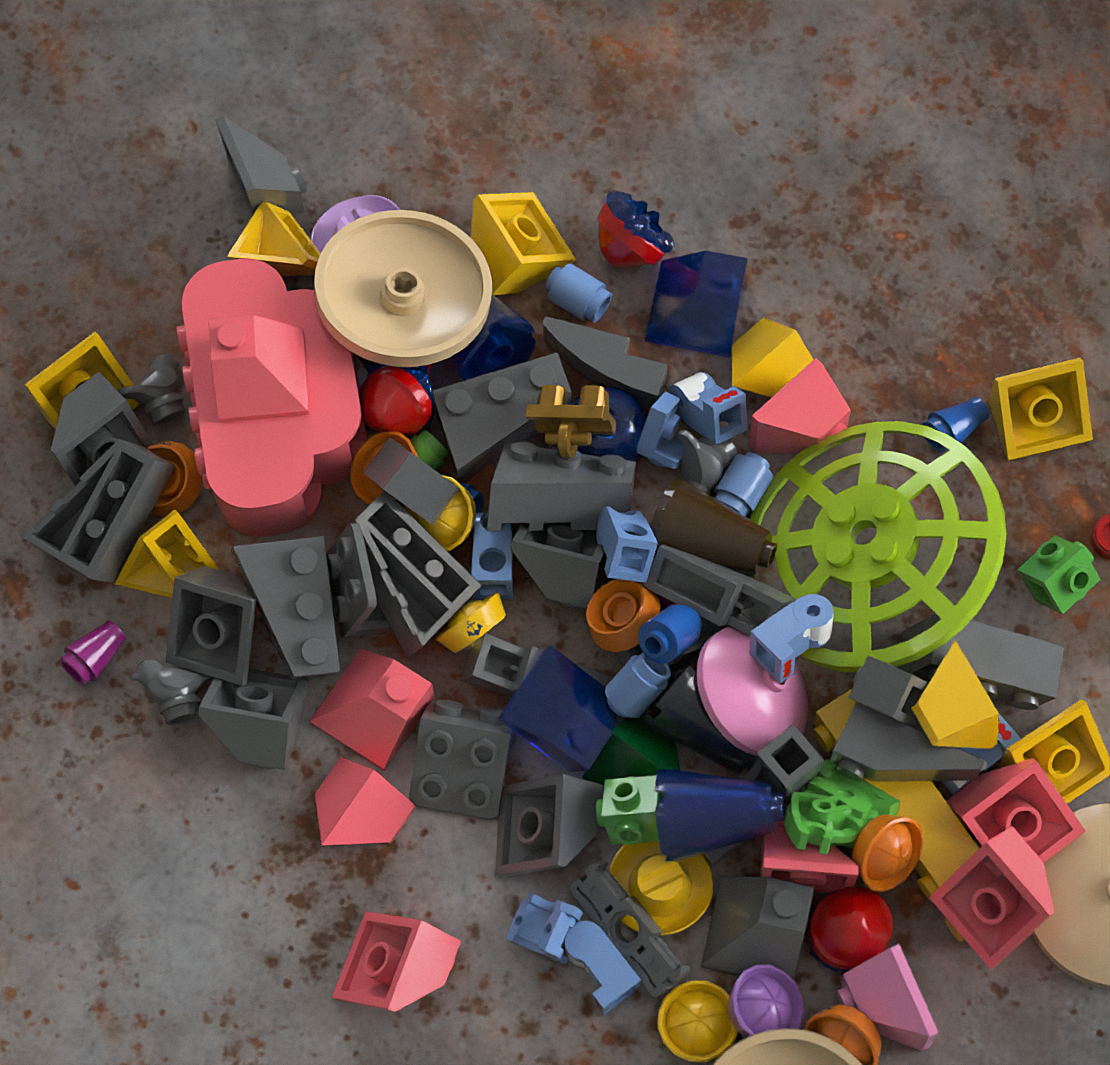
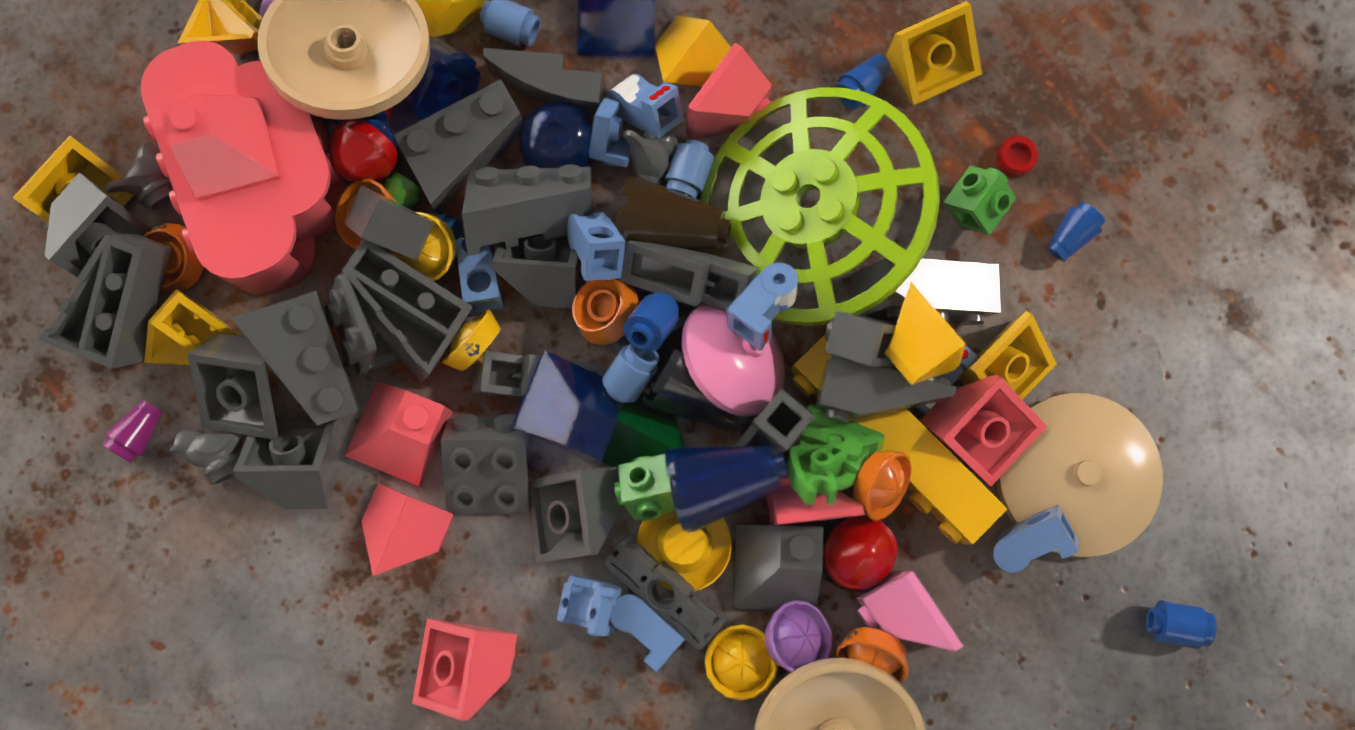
camera: 20 degrees left, 10 degrees up
pearl gold hips [525,385,616,458] -> none
coral slope [929,827,1054,970] -> none
none -> medium blue leg [993,505,1079,573]

